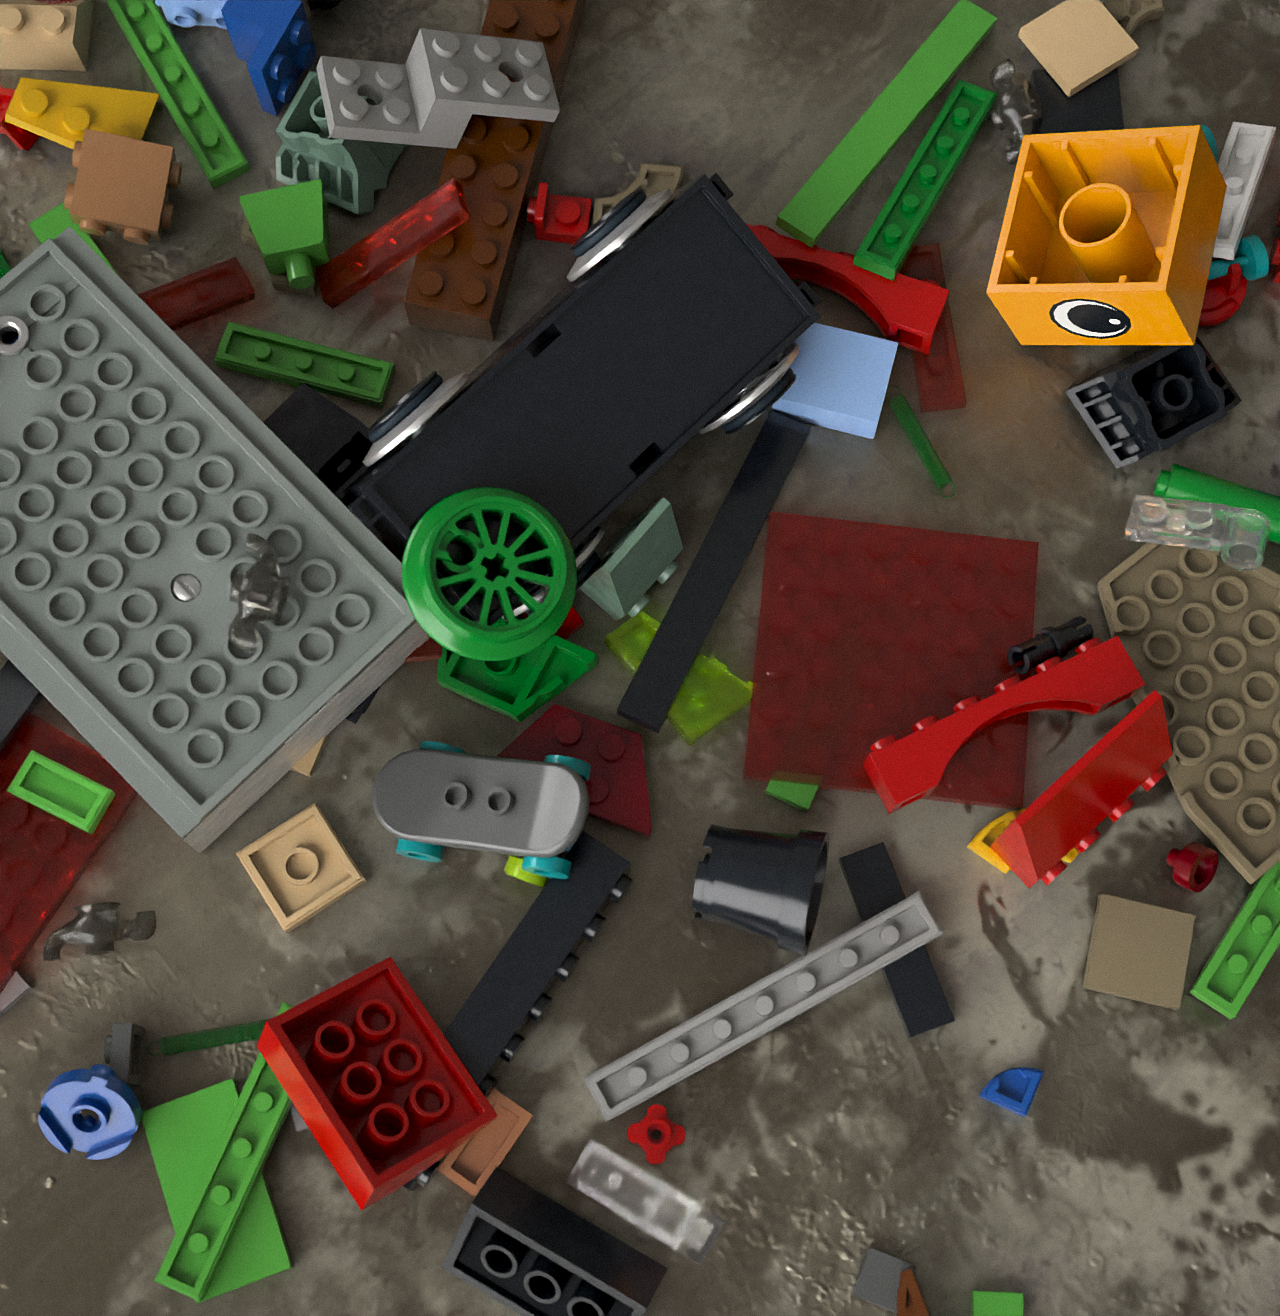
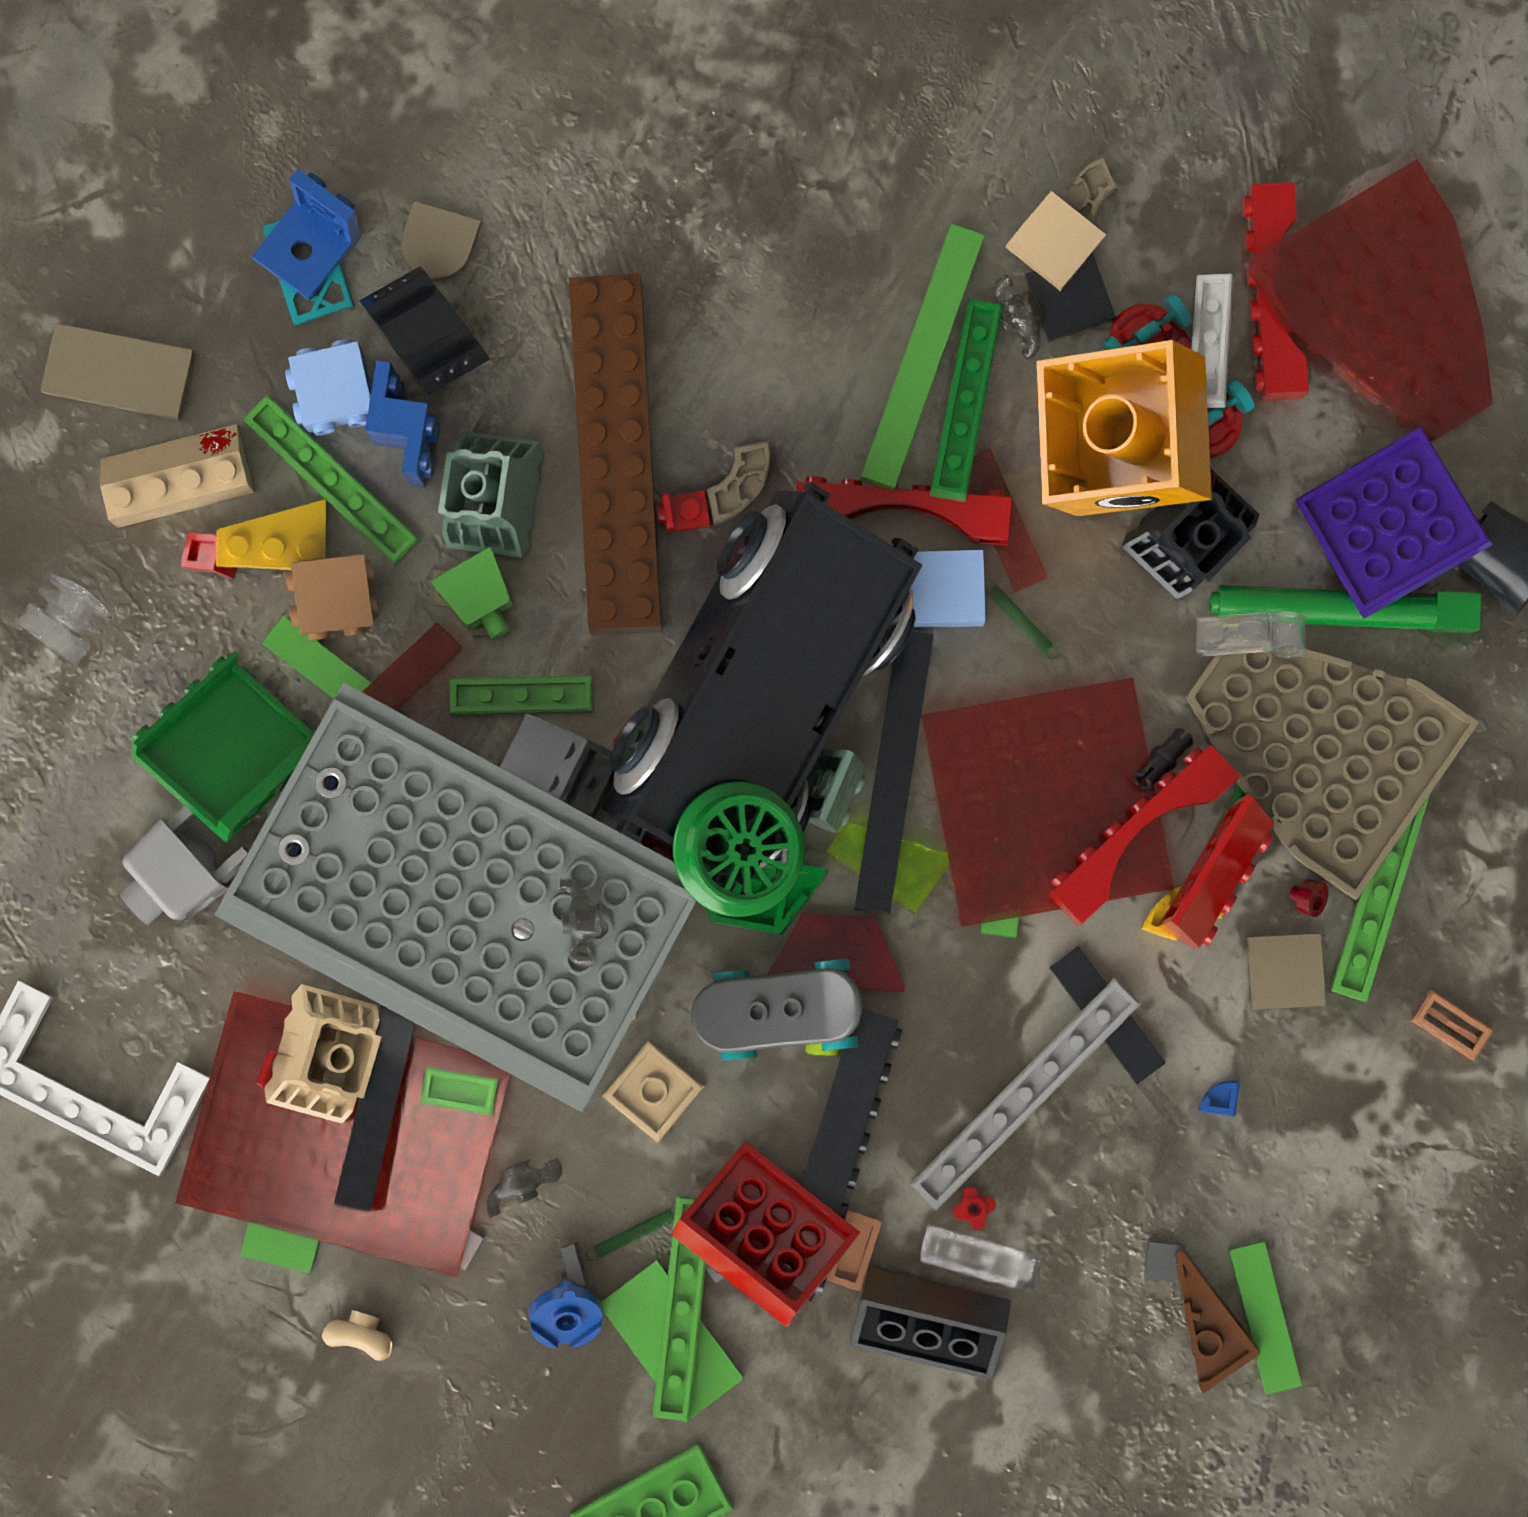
camera: 10 degrees left, 10 degrees up
light grey bracket [316,28,560,149] -> none
clear red tile [316,178,471,309] -> none
black piece [692,824,829,956] -> none

